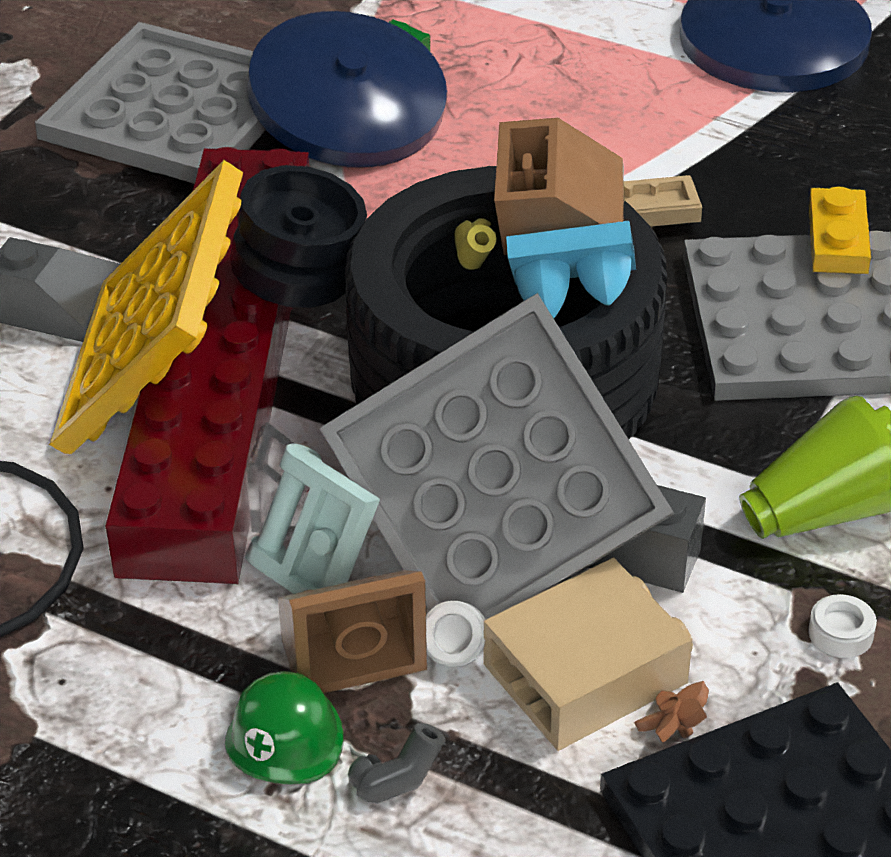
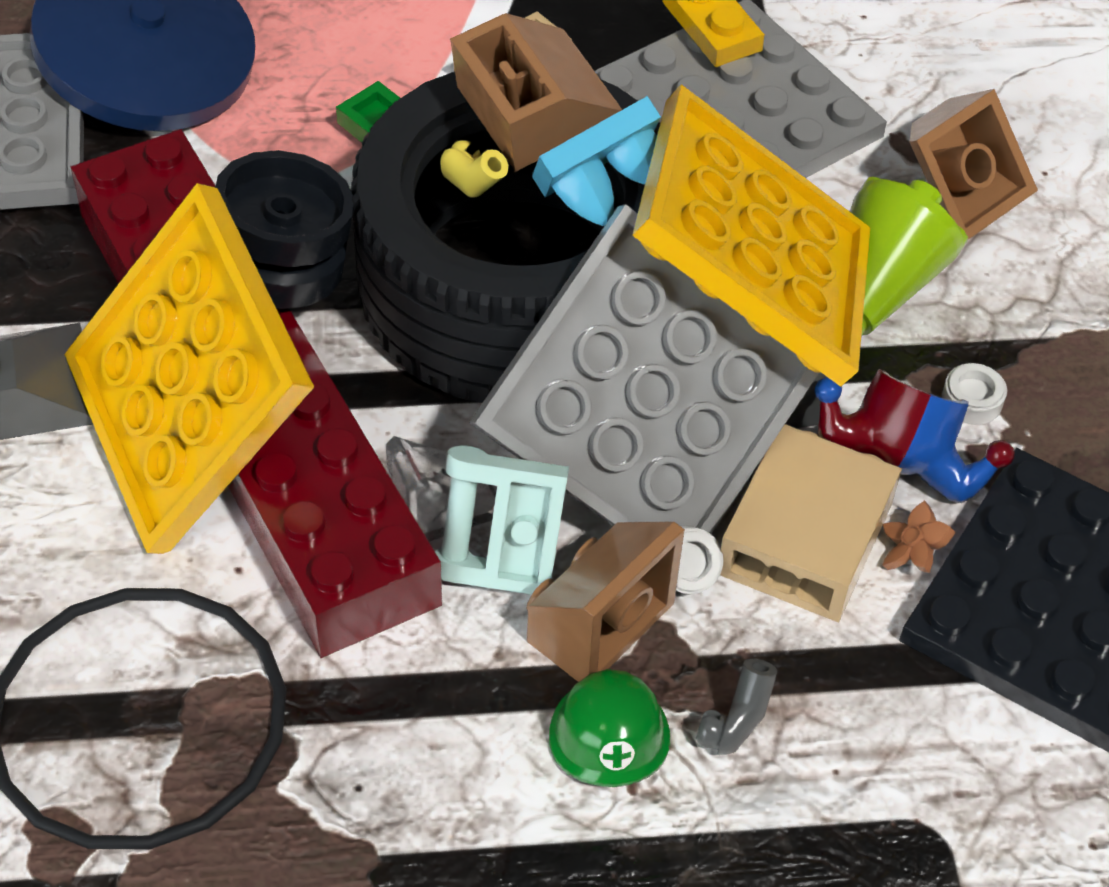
camera: 35 degrees left, 10 degrees up
none -> yellow plate [632,84,870,387]
none -> piece [815,369,1015,503]

